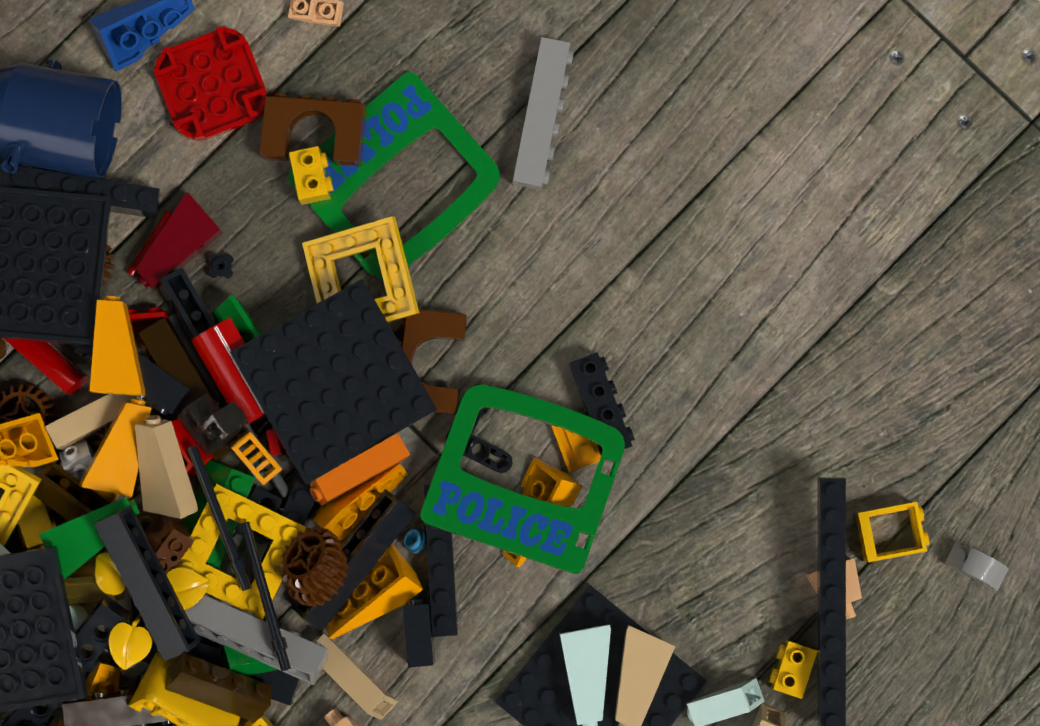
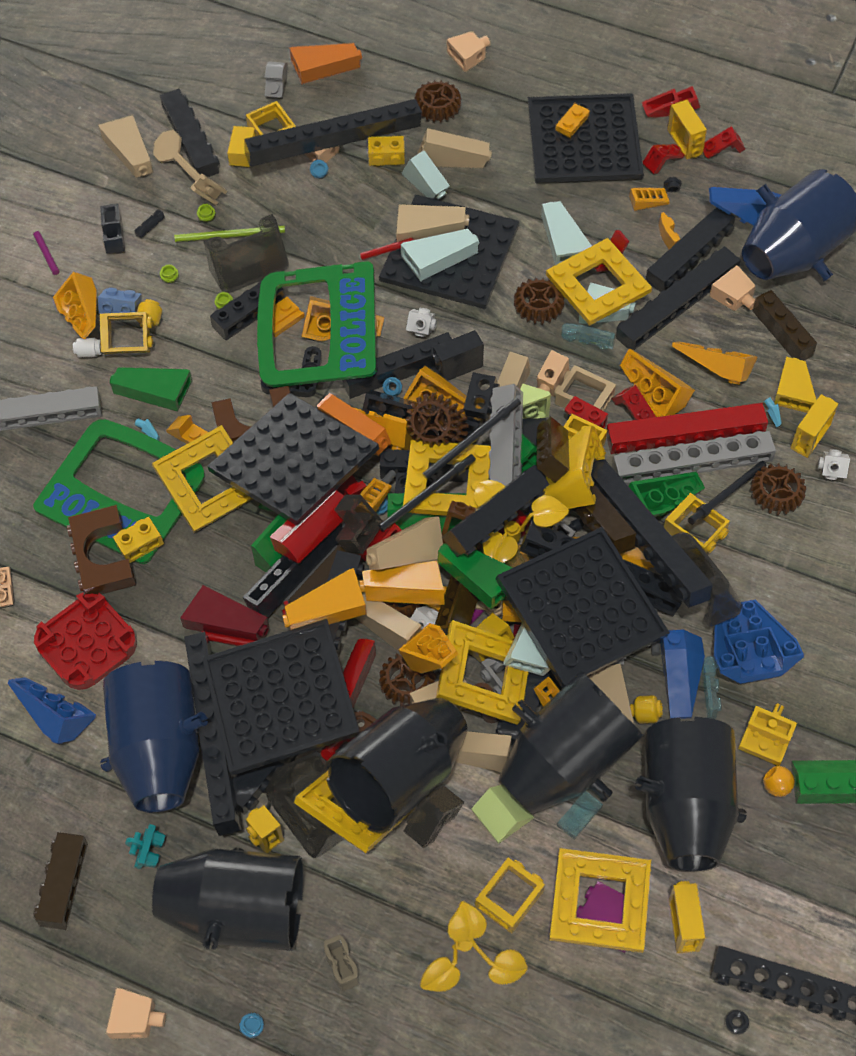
camera: 110 degrees left, 25 degrees down
black plate [208,254,234,279] -> none
none -> magenta bar [33,231,60,275]
none -> light orange wedge [53,272,97,339]
none -> white brick [73,338,102,358]
none -> medium blue bracket [98,288,142,314]
none -> tan slope [99,115,153,178]
none -> black slope [100,204,124,254]
none -> yellow window [100,312,153,354]
none -> green slope [110,367,192,412]
none -> black axle [134,209,165,238]
none -> medium azure bar [135,419,160,441]
none -> yellow head [137,299,162,329]
none -> tan piece [153,130,227,205]
none -> black brick [160,88,220,177]
none -> lime plate [160,264,179,282]
none -> light orange slope [166,415,208,444]
none -> lime bar [174,225,285,242]
none -> lime plate [197,204,215,221]
none -> clear smoke windscreen [204,214,289,293]
none -> lime plate [214,292,233,309]
none -> yellow brick [227,126,258,167]
none -> orange slope [290,43,362,84]
none -> dark azure plate [310,160,328,178]
none -> red bar [360,237,414,260]
none -> white brick [406,308,437,337]
none -> black brick [463,372,500,420]
none -> yellowish green slope [520,384,551,419]

